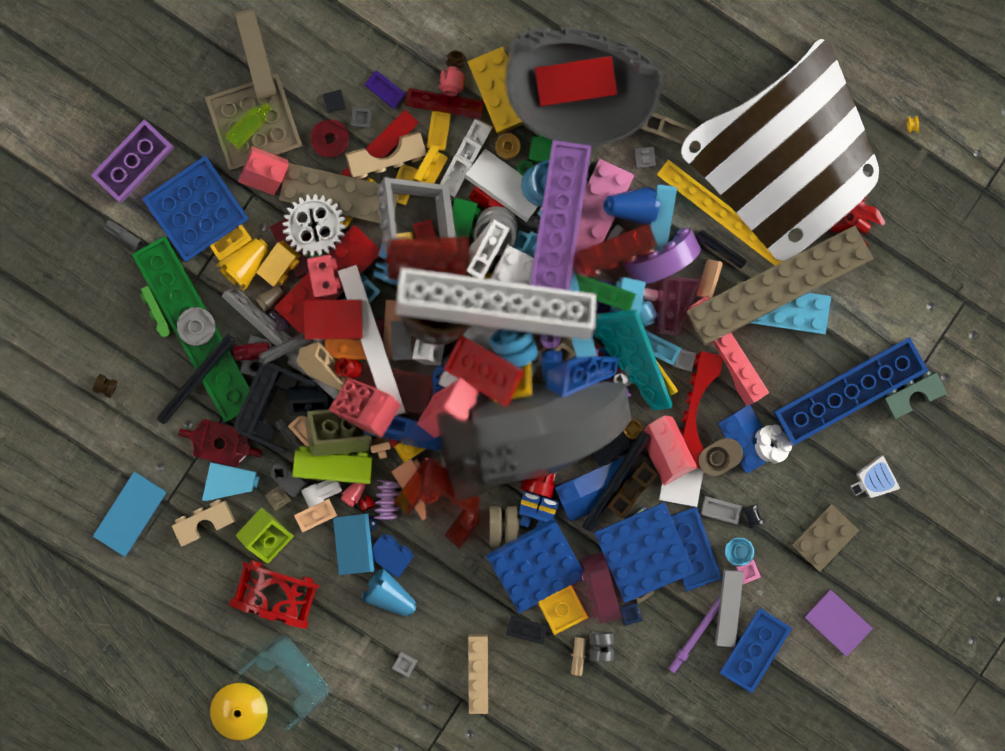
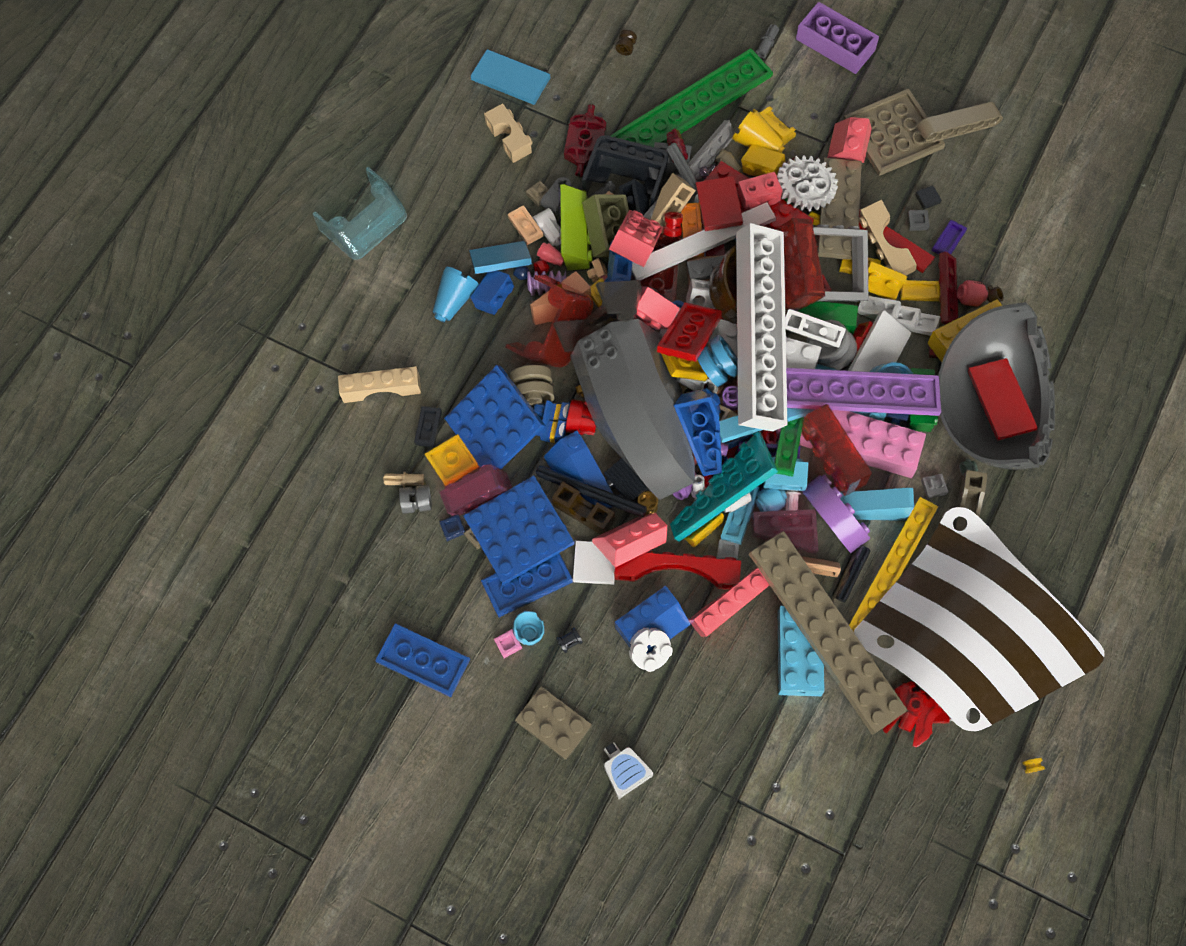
camera: 85 degrees right, 20 degrees down
bright green hinge [140,286,171,337] -> none
blue plate [142,155,249,262] -> none
black axle [157,334,235,424] -> none
light grey tile [177,307,216,346] -> none
medium azure slope [202,462,259,501] -> none
yellow dish [210,683,268,740] -> none
clear neon green hinge [225,102,272,150] -> none
red fence [229,560,319,629] -> none
lime slope [235,507,294,564] -> none
dark red plate [311,119,349,158] -> none
light grey tile [392,651,418,678] -> none
pearl gold wheel [495,133,520,160] -> none
blue cone [603,187,659,226] -> none
medium lavender bar [668,595,721,673] -> none
dark tan piece [699,438,743,476] -> none
light grey tile [700,496,742,525] -> none
light grey tile [715,570,744,647] -> none
blue brick [773,337,928,446] -> none
medium lavender tile [804,589,873,656] -> none
sand green arch [883,371,947,419] -> none

